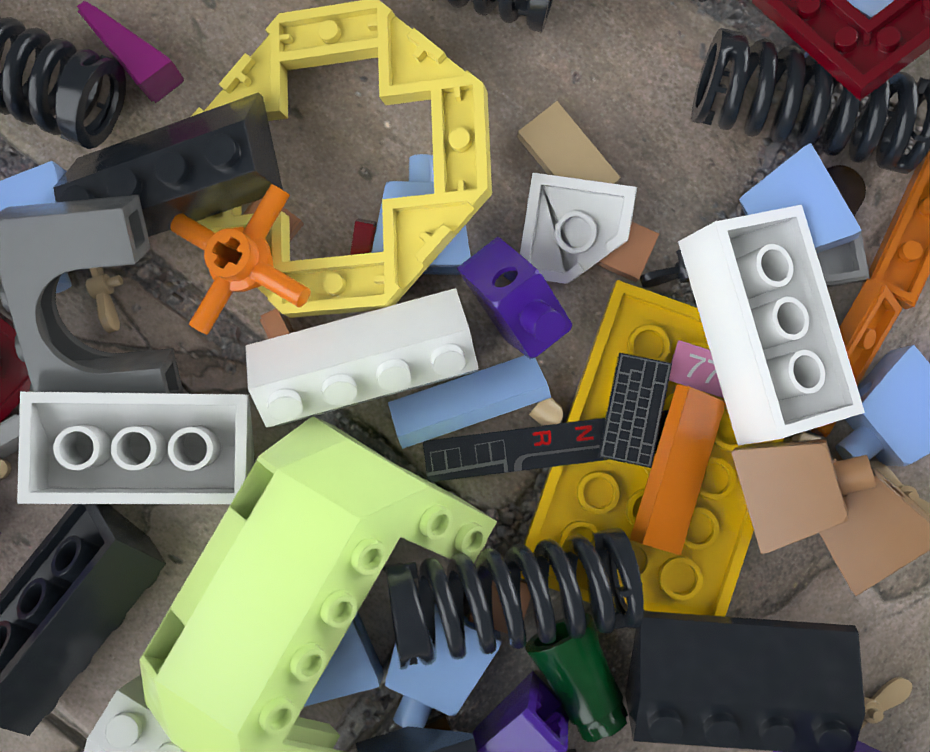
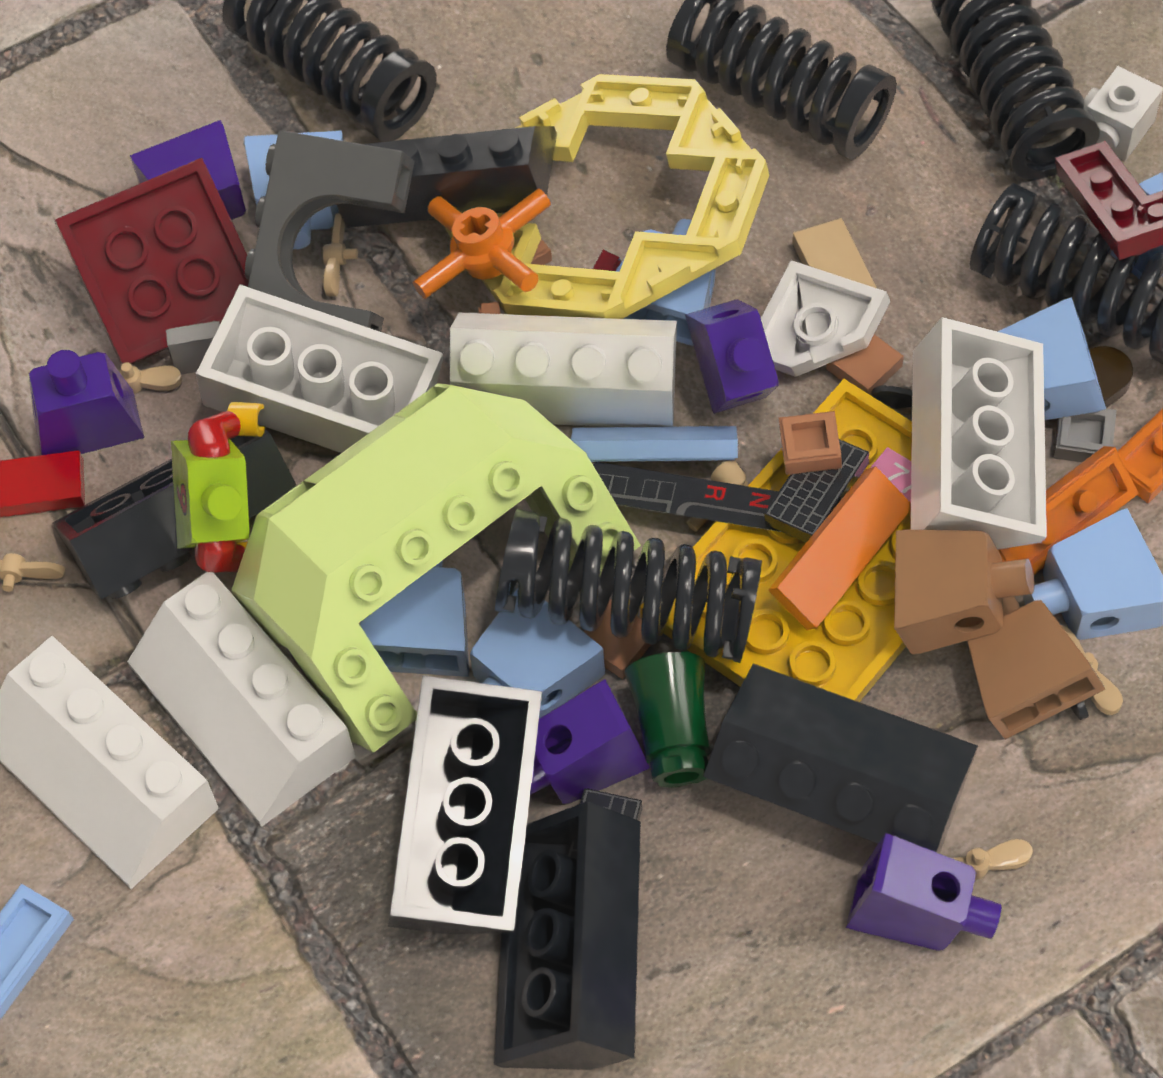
camera: 25 degrees right, 25 degrees down
magenta slope [77,0,184,103] -> none
none -> lime torso [171,402,265,573]
none -> nougat tile [779,411,842,475]

